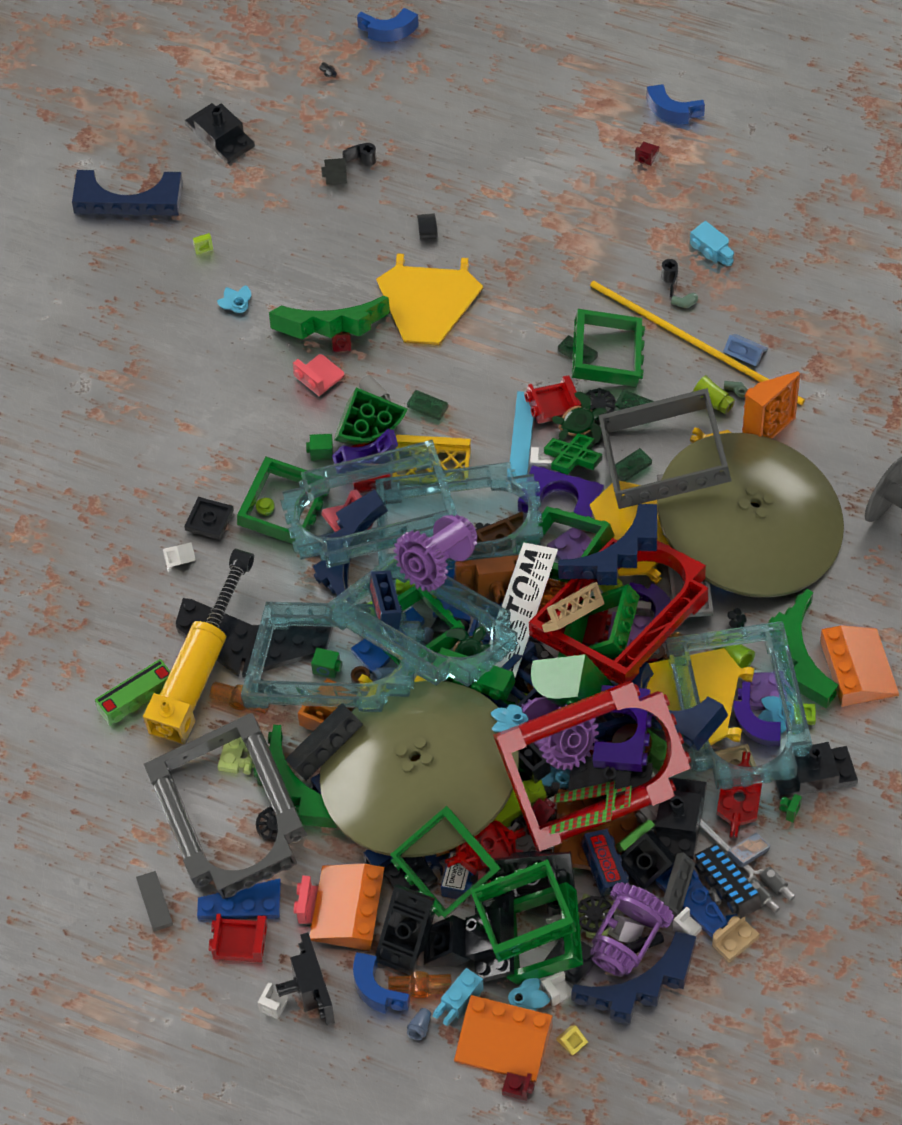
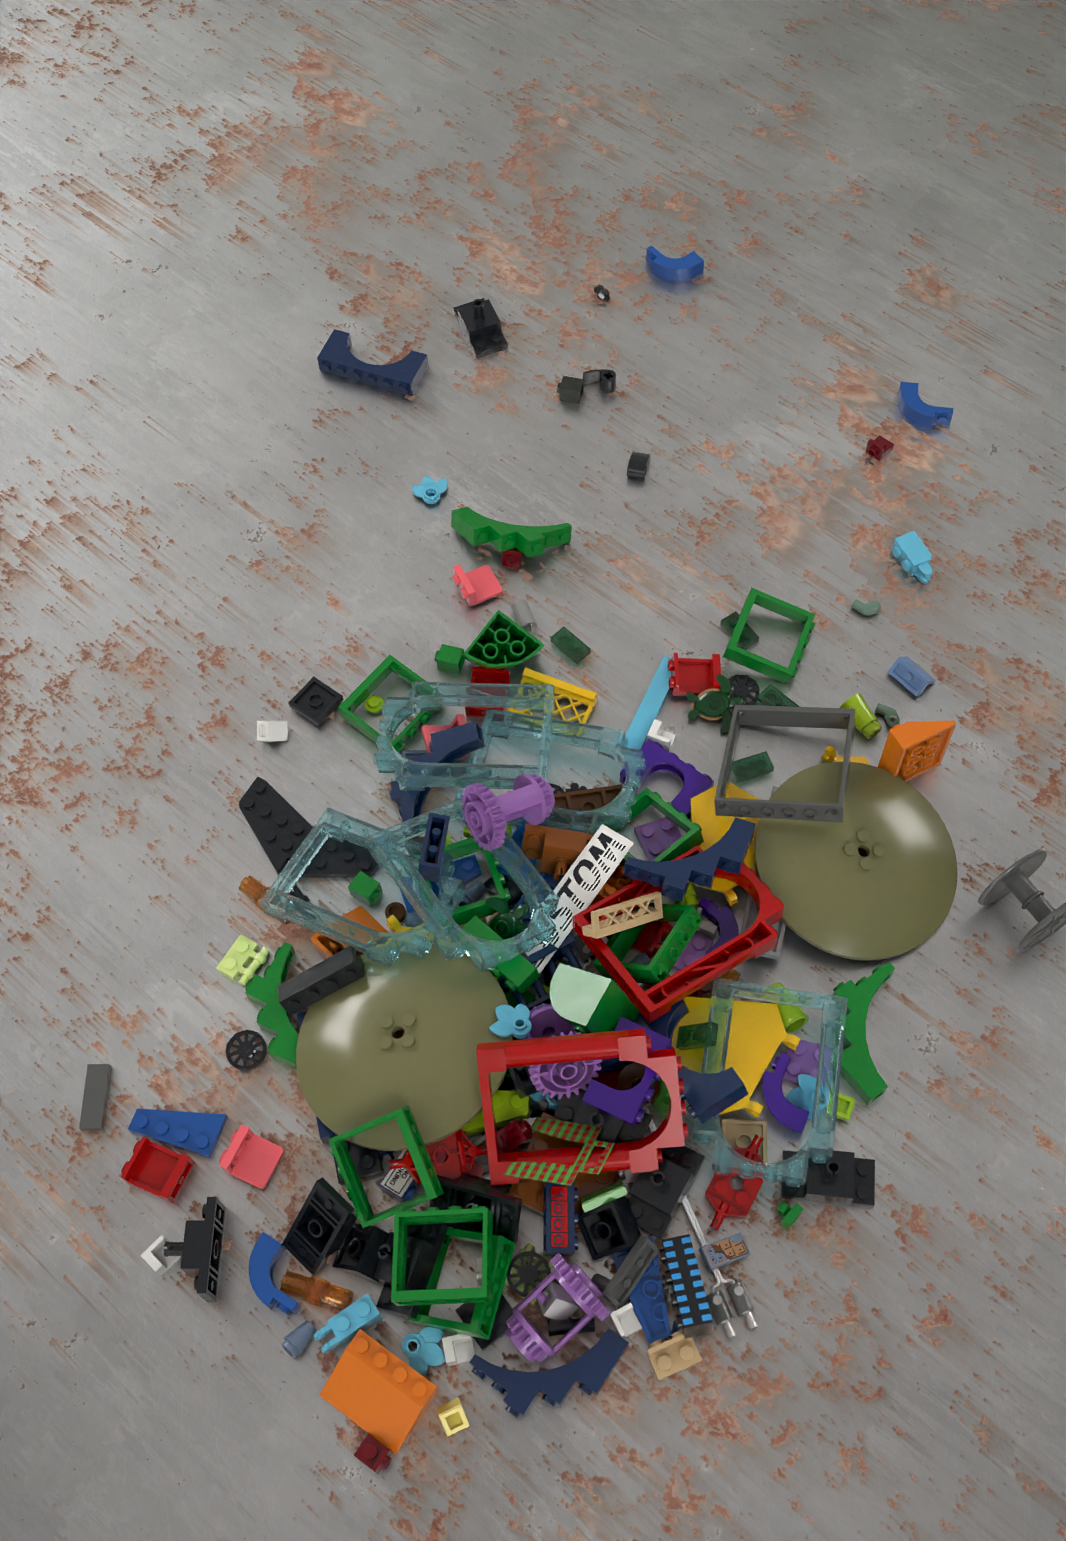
camera: 20 degrees right, 5 degrees up
bright green brick [95,659,170,725] -> none
yellow piece [143,548,254,745] -> none
dark grey door [144,713,307,899] -> none
lime plate [193,233,213,255] -> none
orange slope [310,864,385,951] -> none
dark purple arch [332,429,398,473] -> none
yellow flag [376,253,483,345] -> none
green plate [544,433,602,475] -> none
yellow piece [590,280,805,406] -> none
black panel [661,259,678,297] -> none
black plant [727,608,747,630] -> none
orange slope [820,625,899,707] -> none
none -> clear green plate [676,1021,718,1051]

